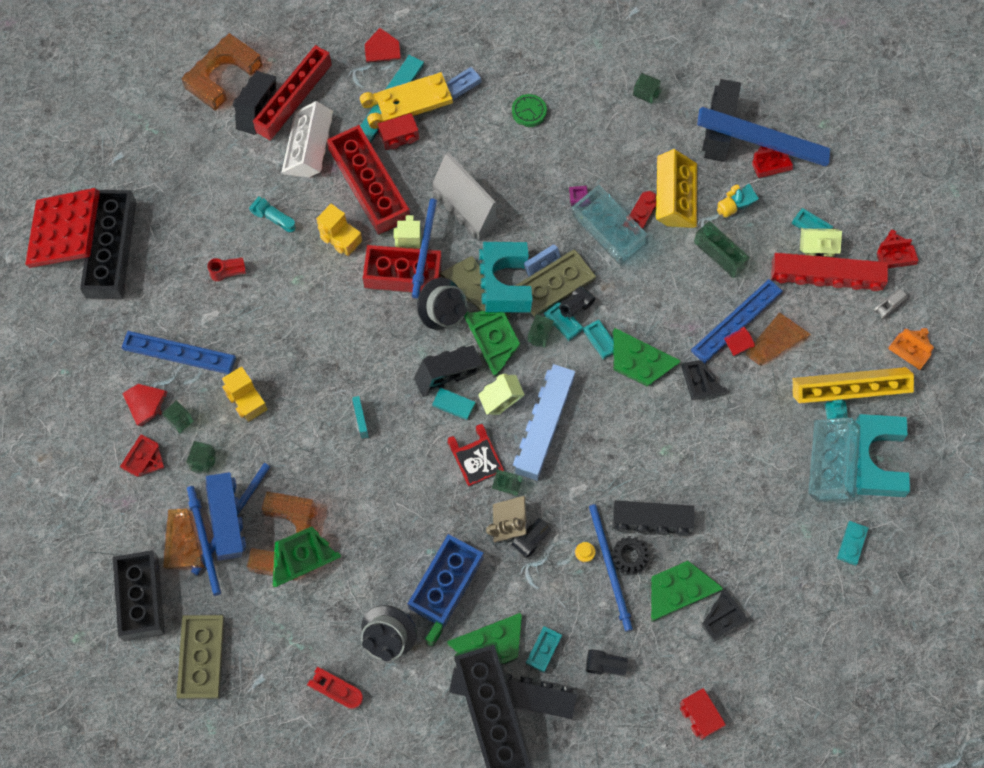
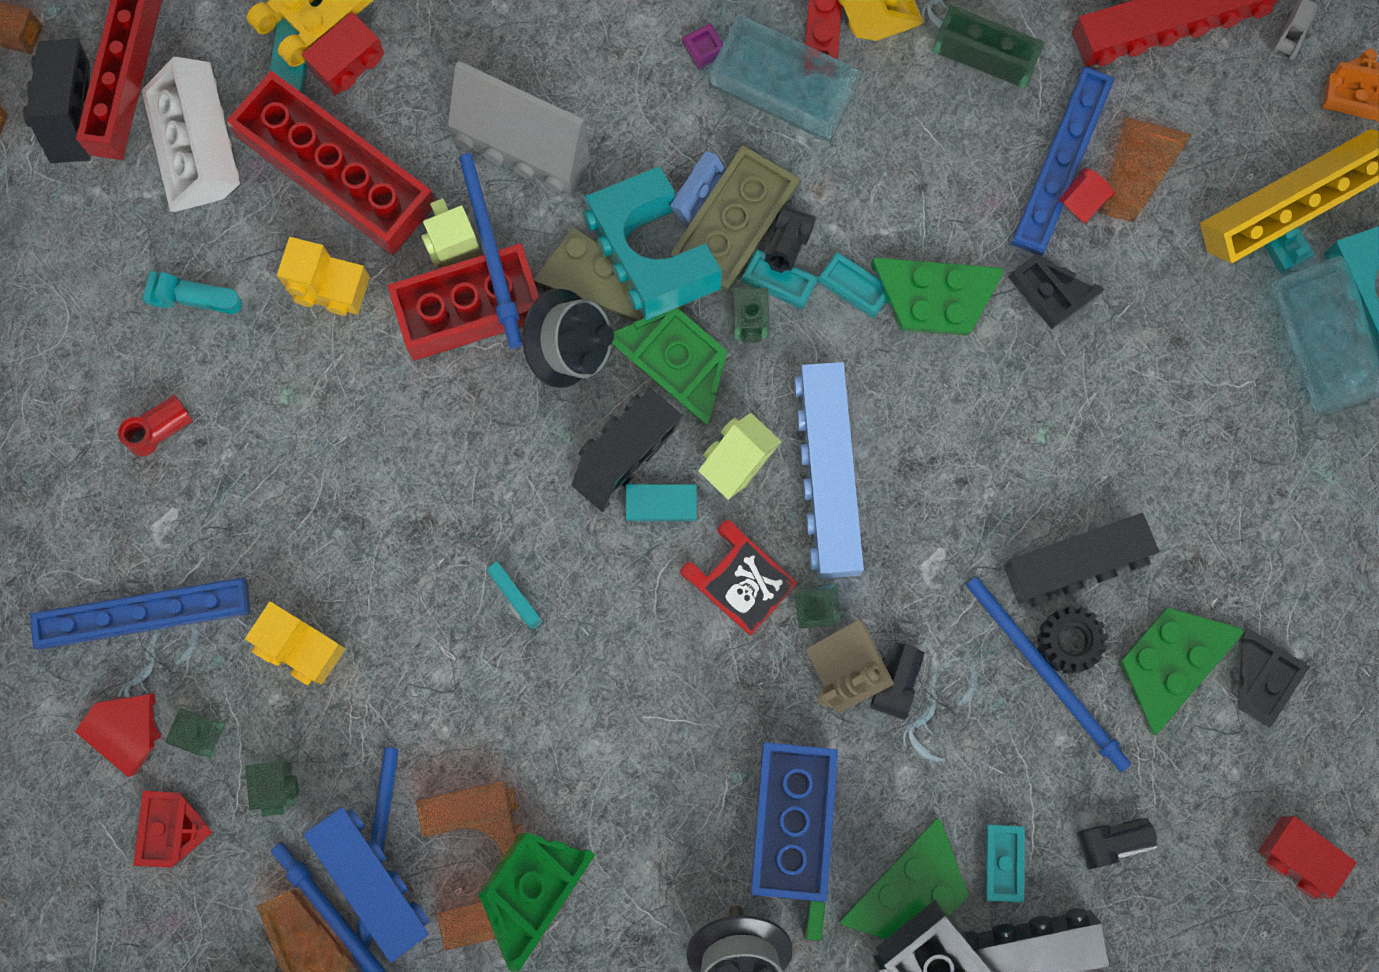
camera: 25 degrees left, 10 degrees up
yellow plate [575,542,595,562] -> none

